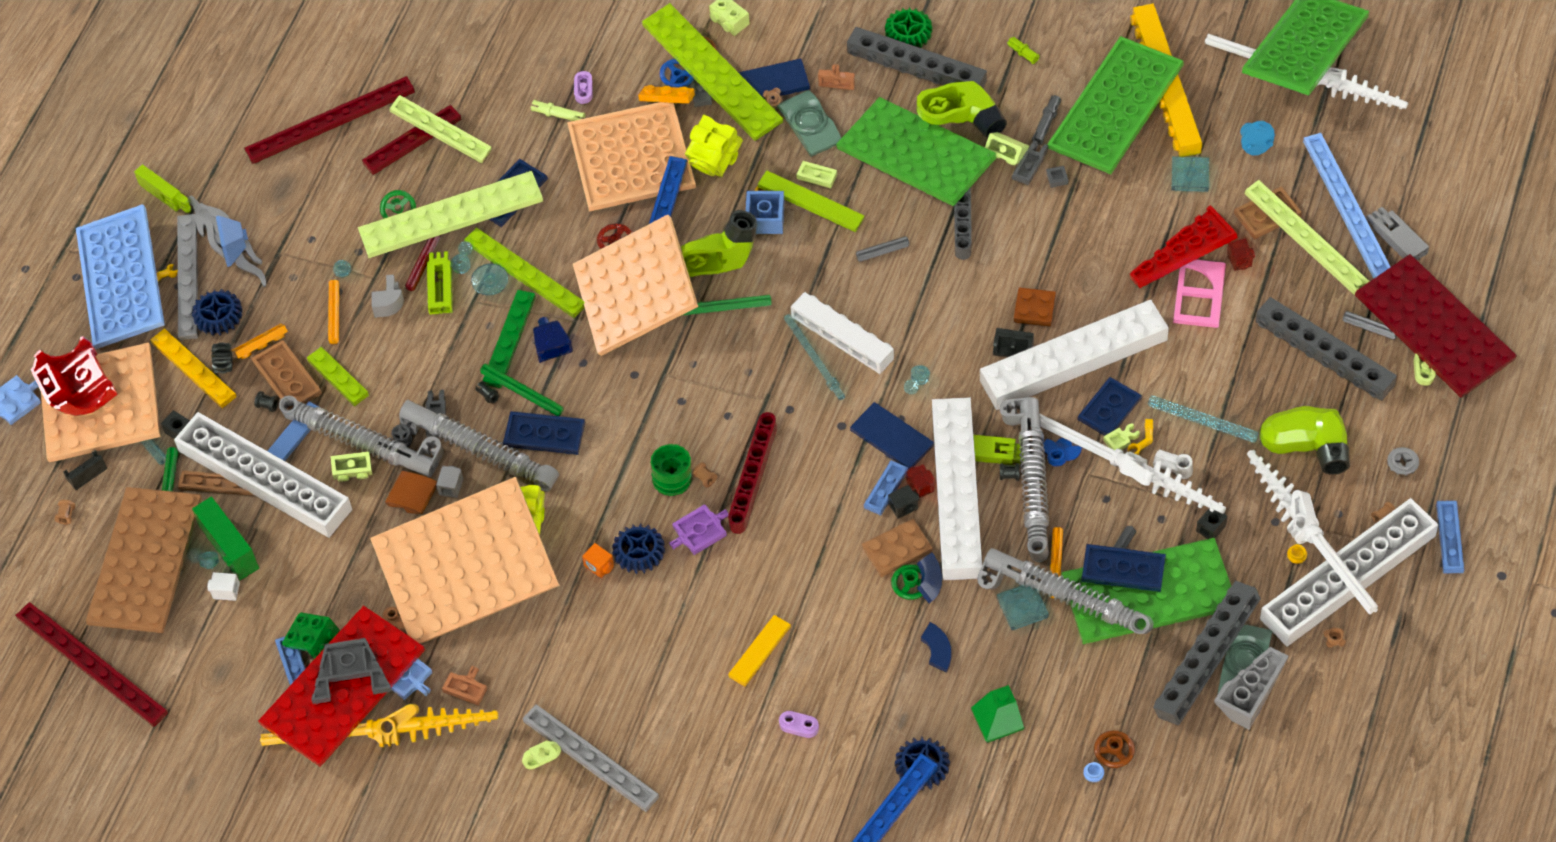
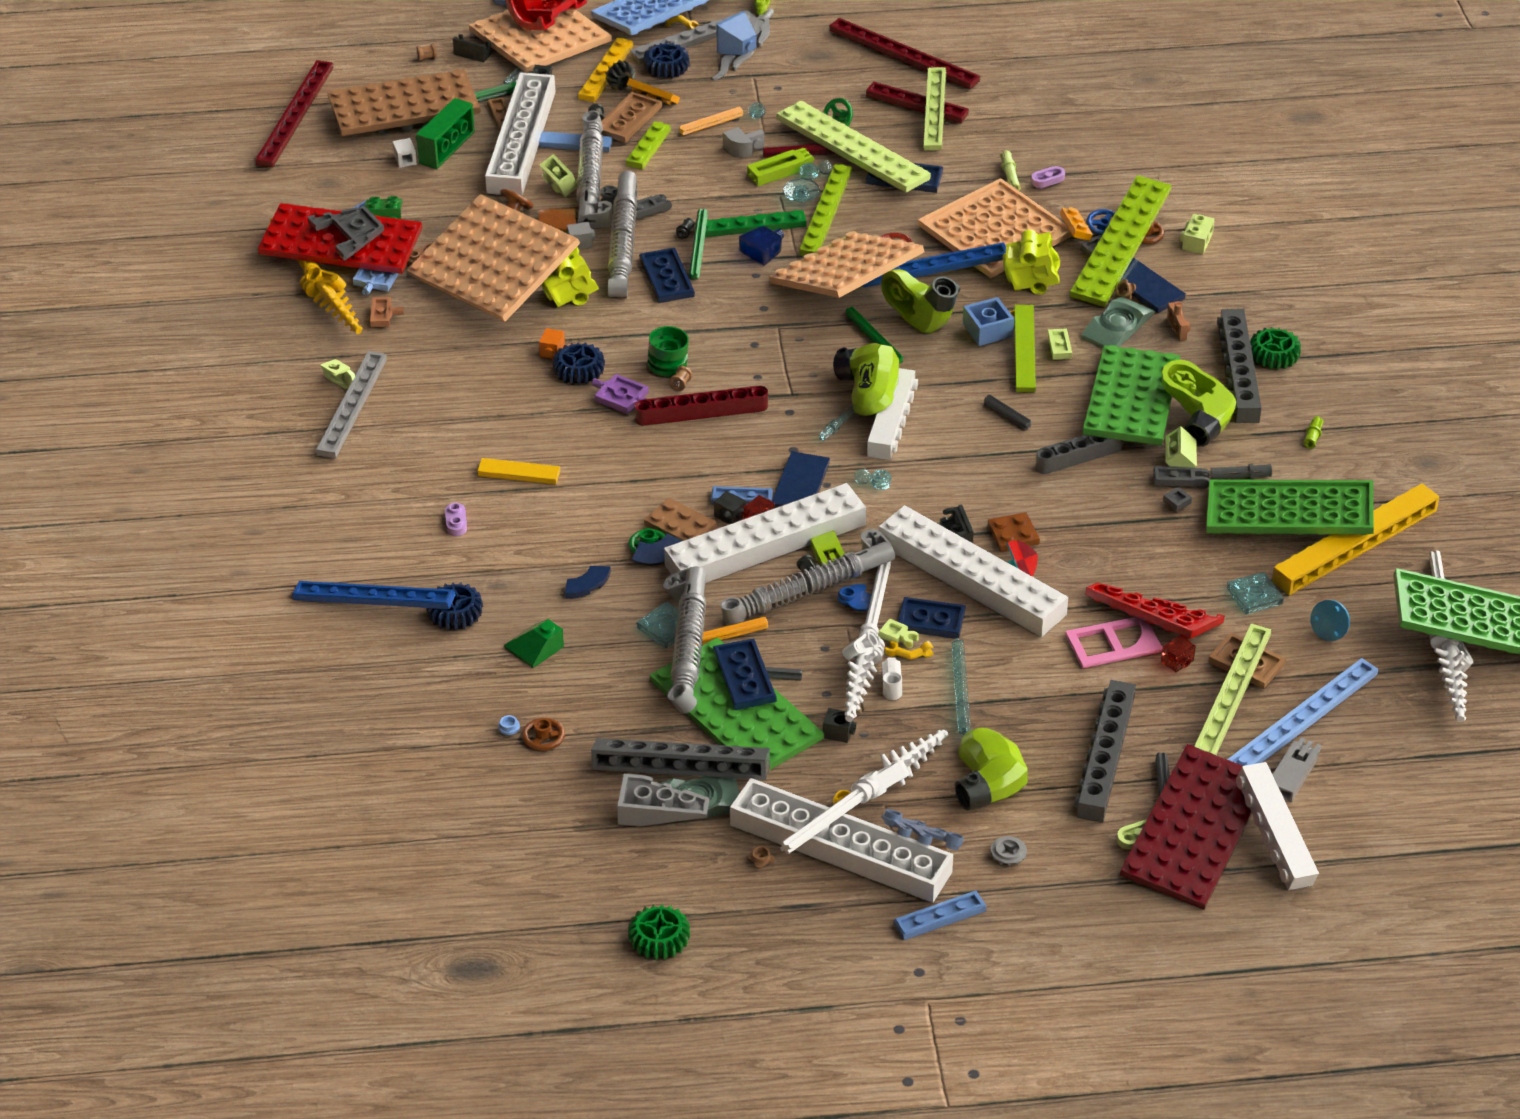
camera: 60 degrees right, 15 degrees down
none -> dark orange piece [500,189,534,211]
none -> green gear [628,903,690,960]
none -> lime piece [833,343,899,416]
none -> sand blue plant [881,809,964,850]
none -> shield [1006,540,1038,576]
none -> white brick [1236,762,1319,890]

